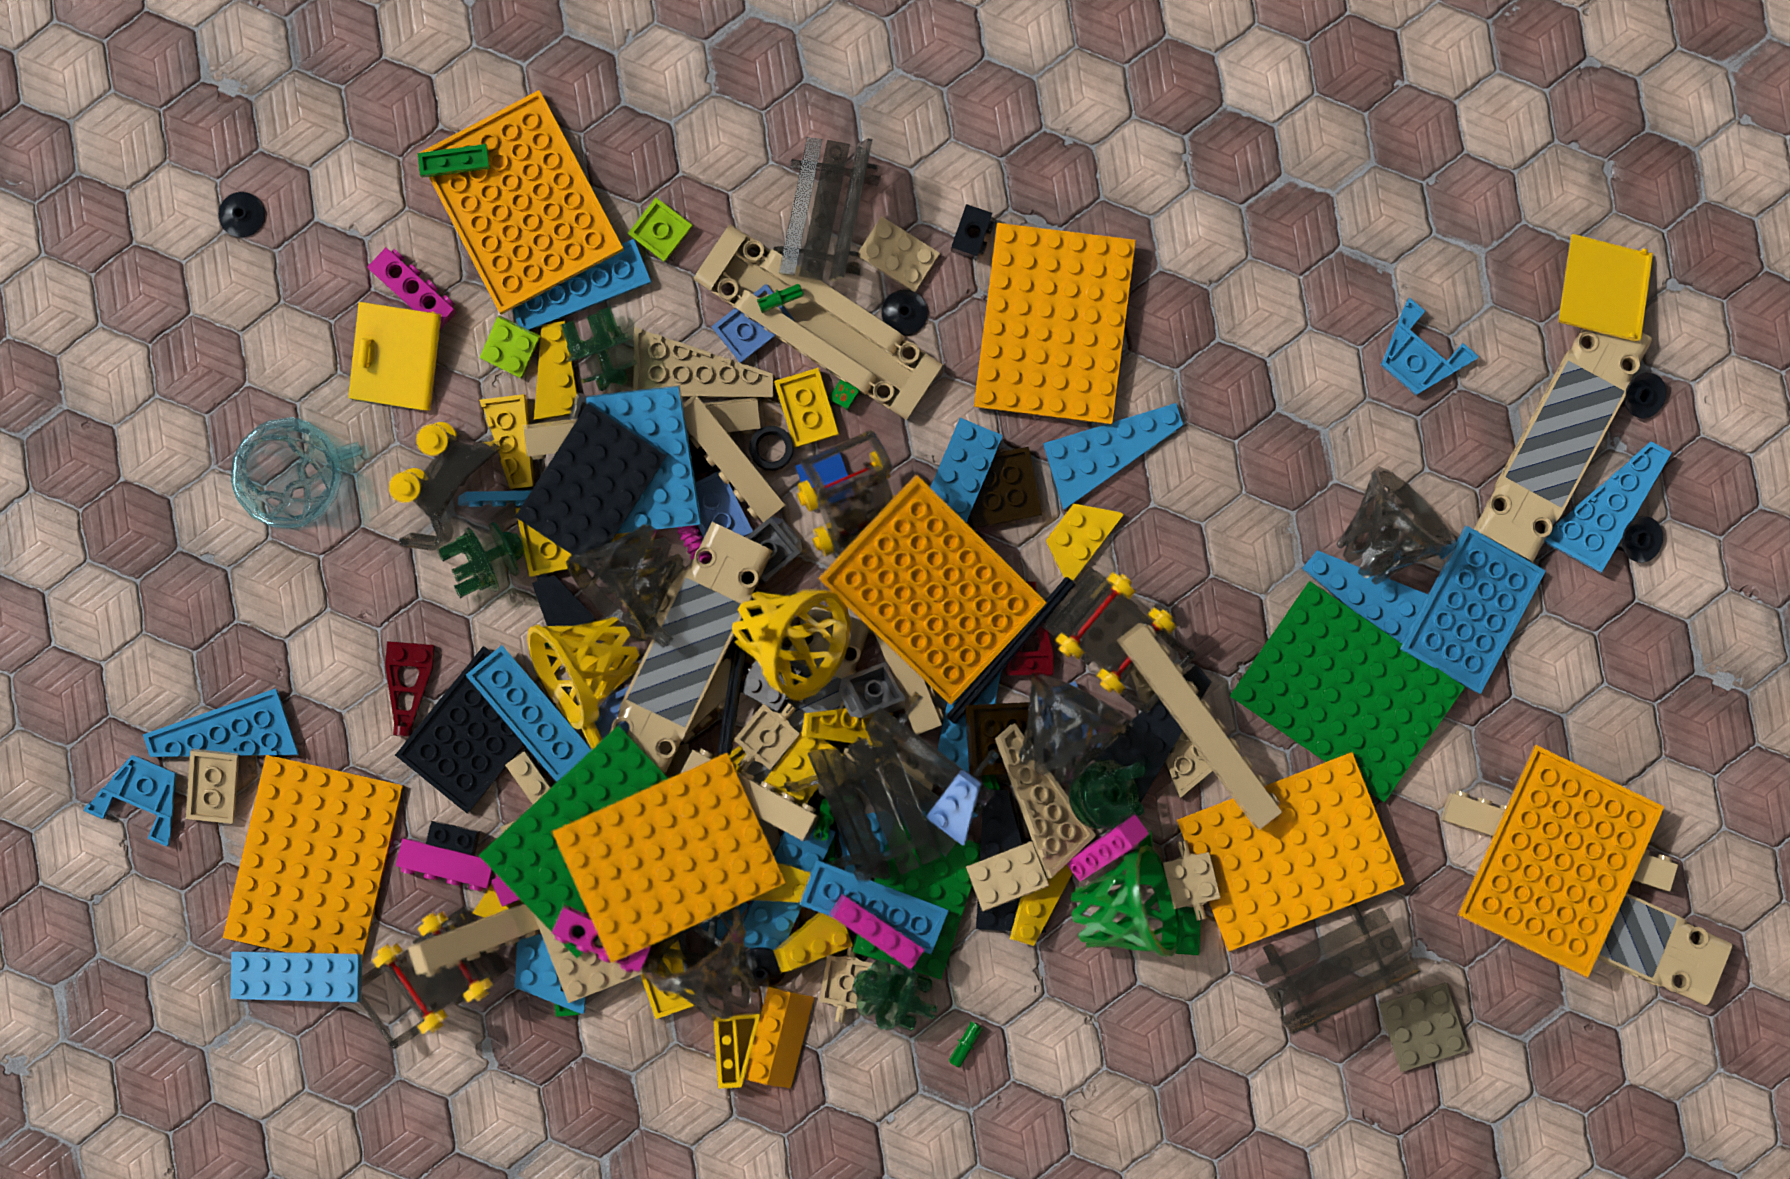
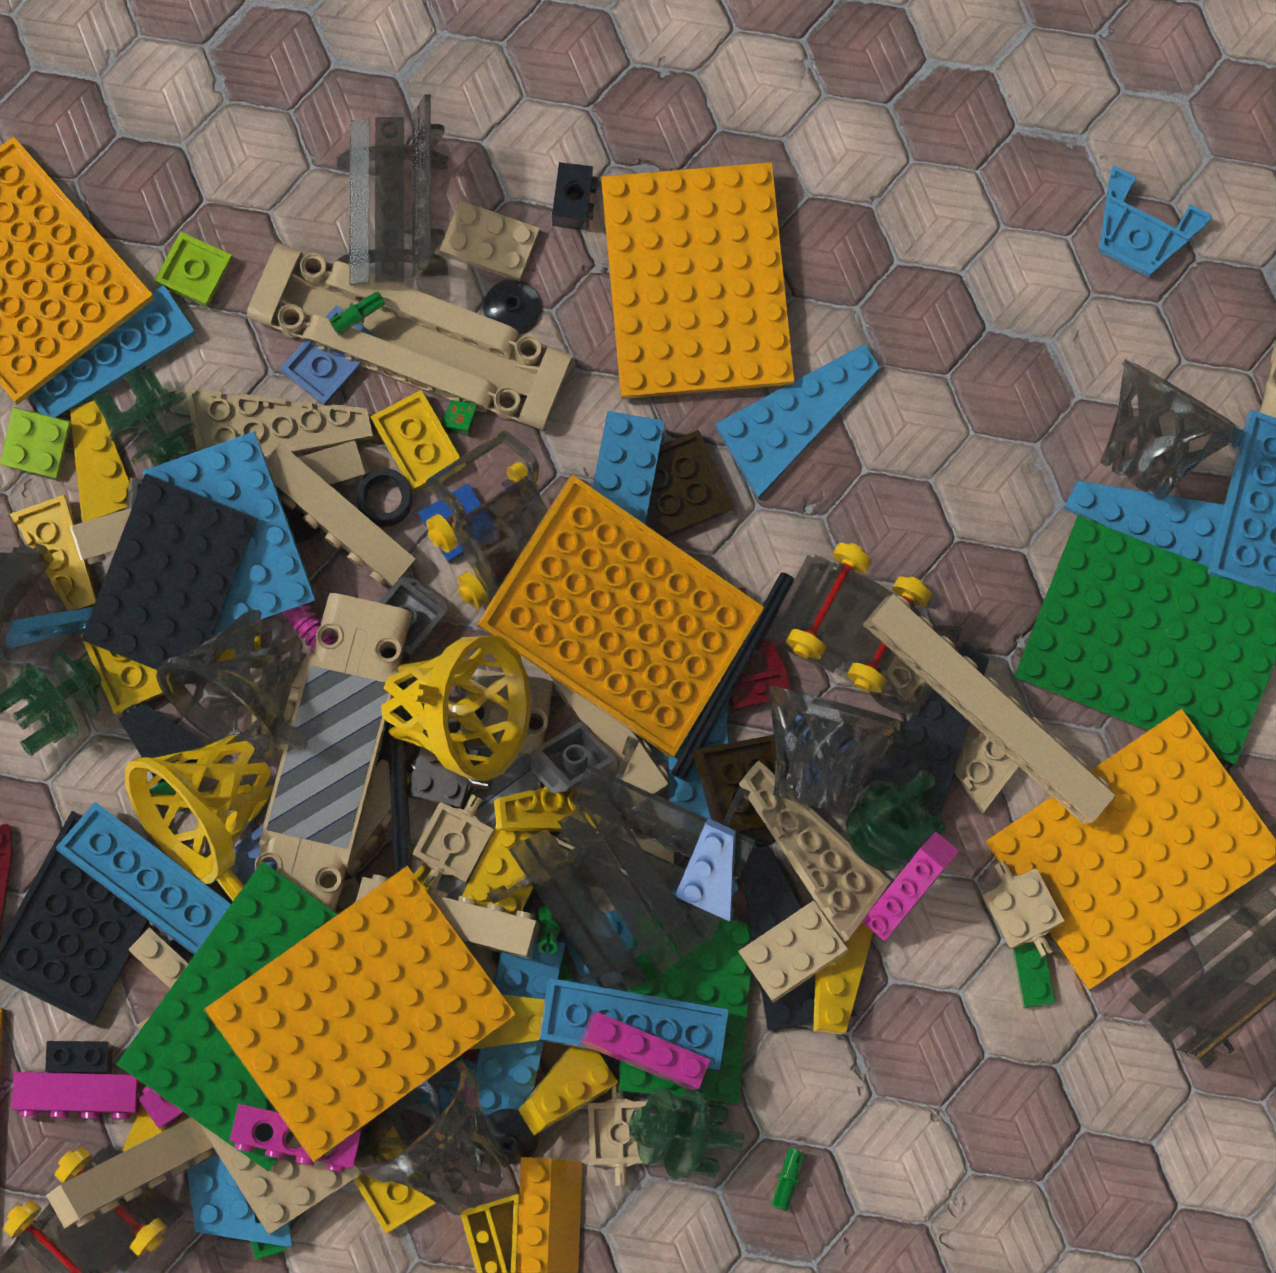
camera: 20 degrees left, 10 degrees down
medium blue plate [695,470,753,537] -> none
yellow wing [1045,504,1124,581] -> none
green piece [1071,830,1179,957] -> none

